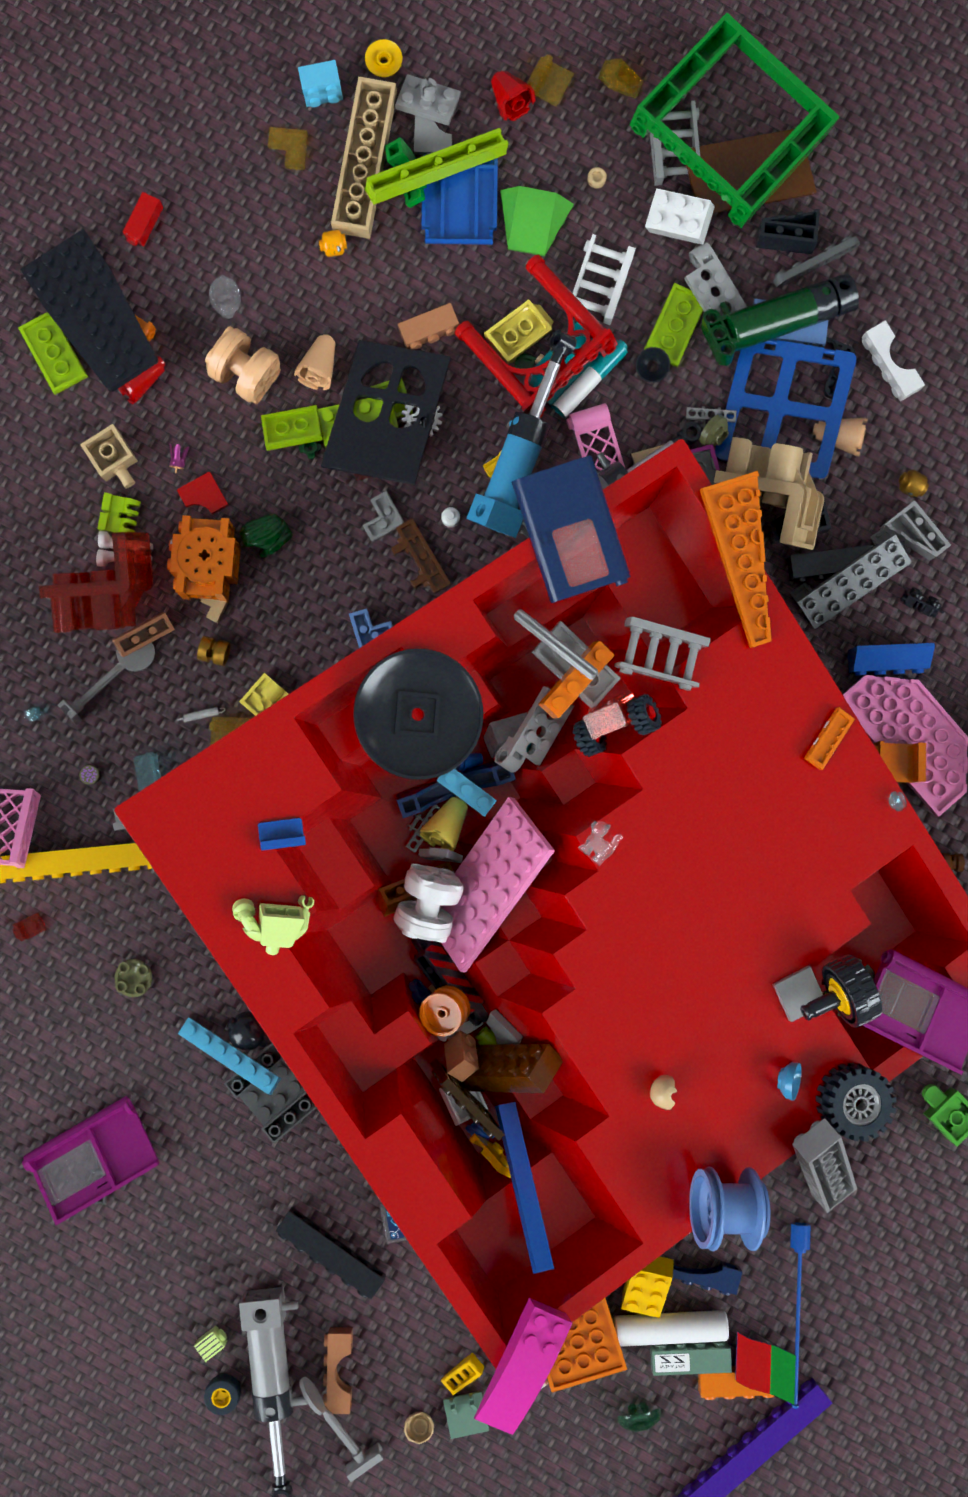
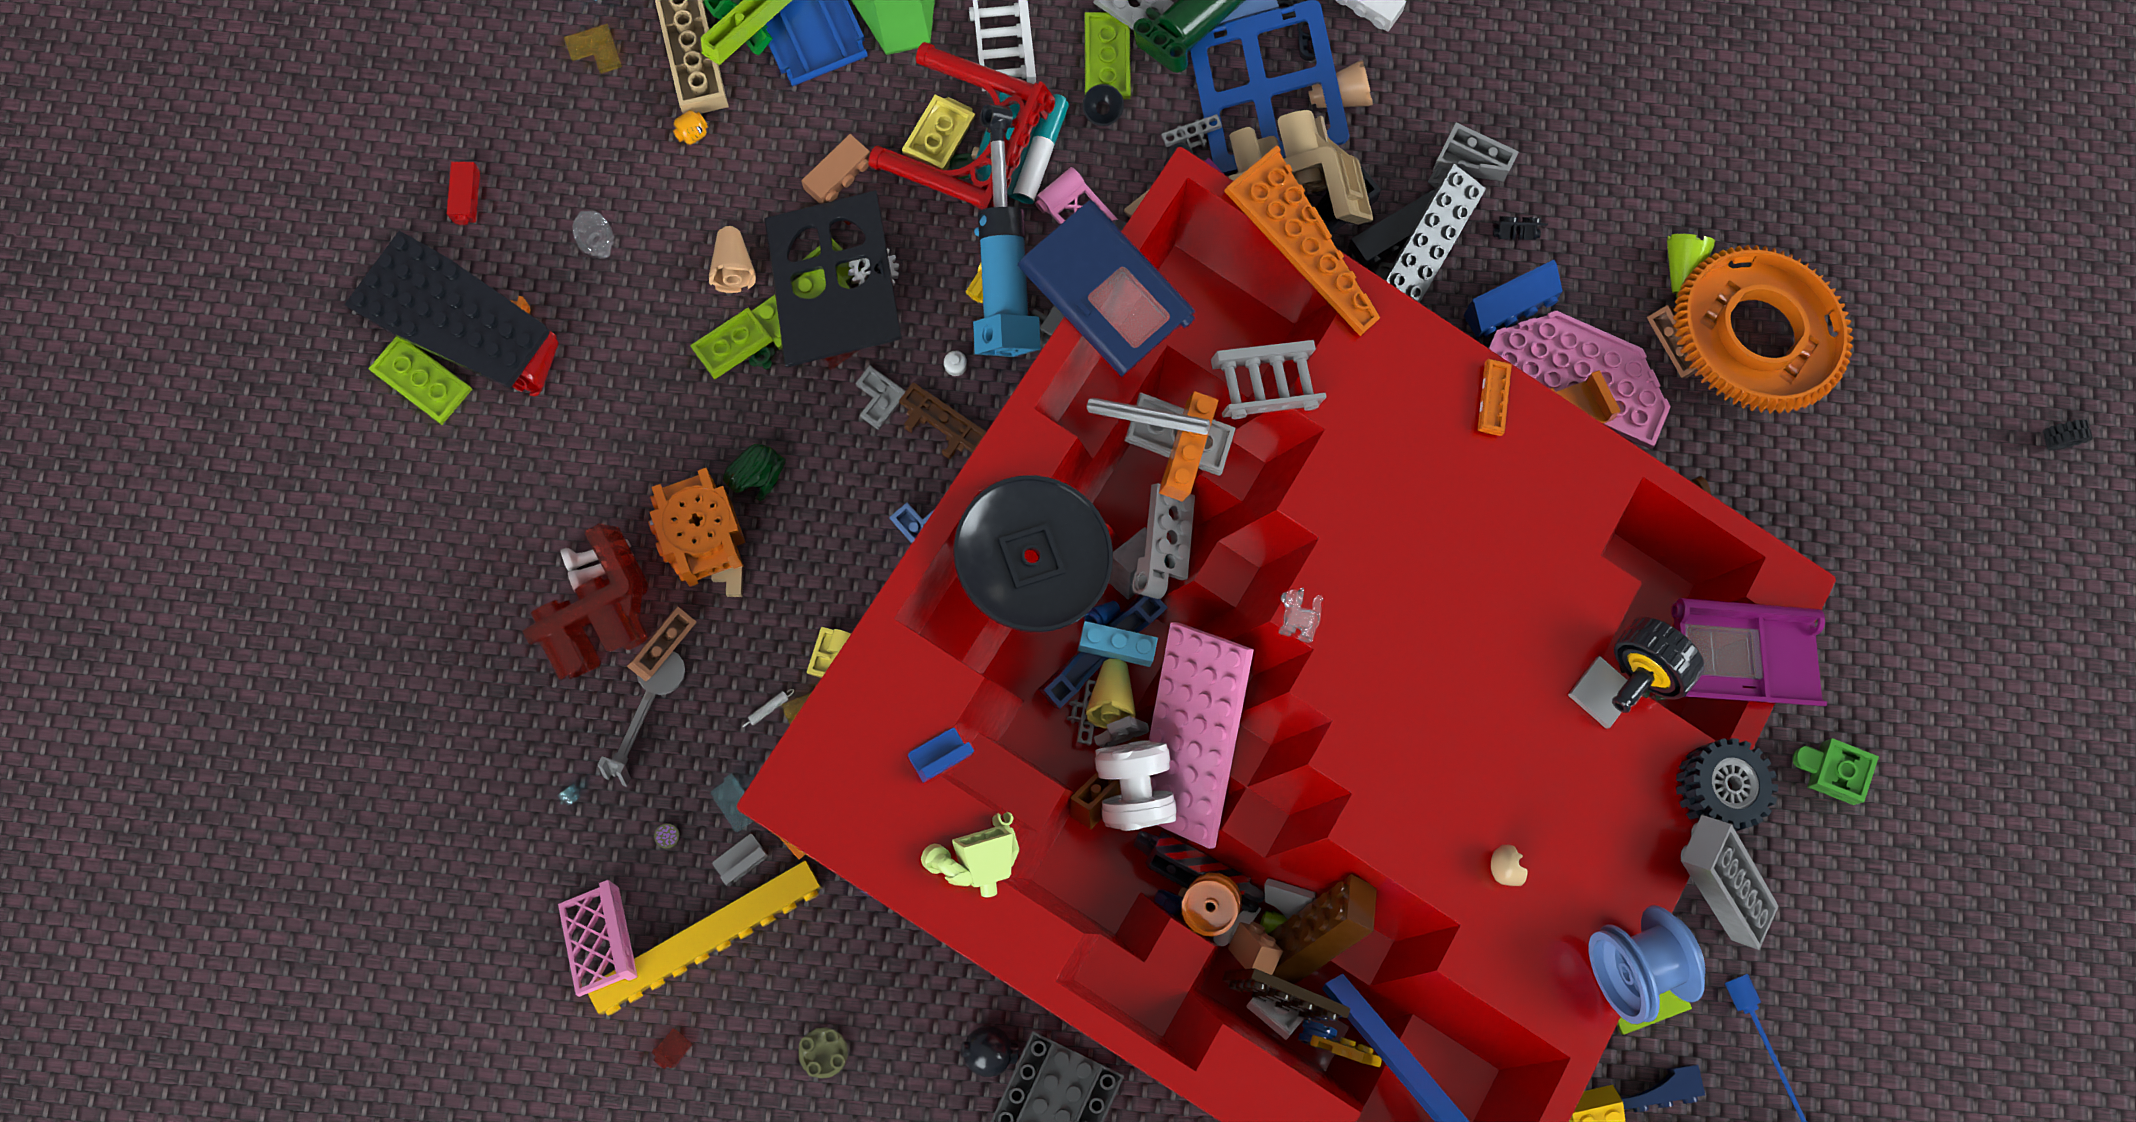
camera: 25 degrees left, 10 degrees down
tan brick [80,424,138,489] -> none
lime legs [97,492,141,537] -> none
flat silver piece [169,444,189,473] -> none
red tile [177,471,229,515] -> none
medium azure plate [178,1017,281,1095] -> none
pearl gold wheel [197,636,231,666] -> none
light nougat piece [205,326,281,404] -> none
brick [573,693,662,757] -> none
olive piece [700,414,729,446] -> none
dark azure piece [777,1062,802,1101] -> none
clear light blue plate [889,791,907,812] -> none
pearl gold head [898,469,929,498] -> none

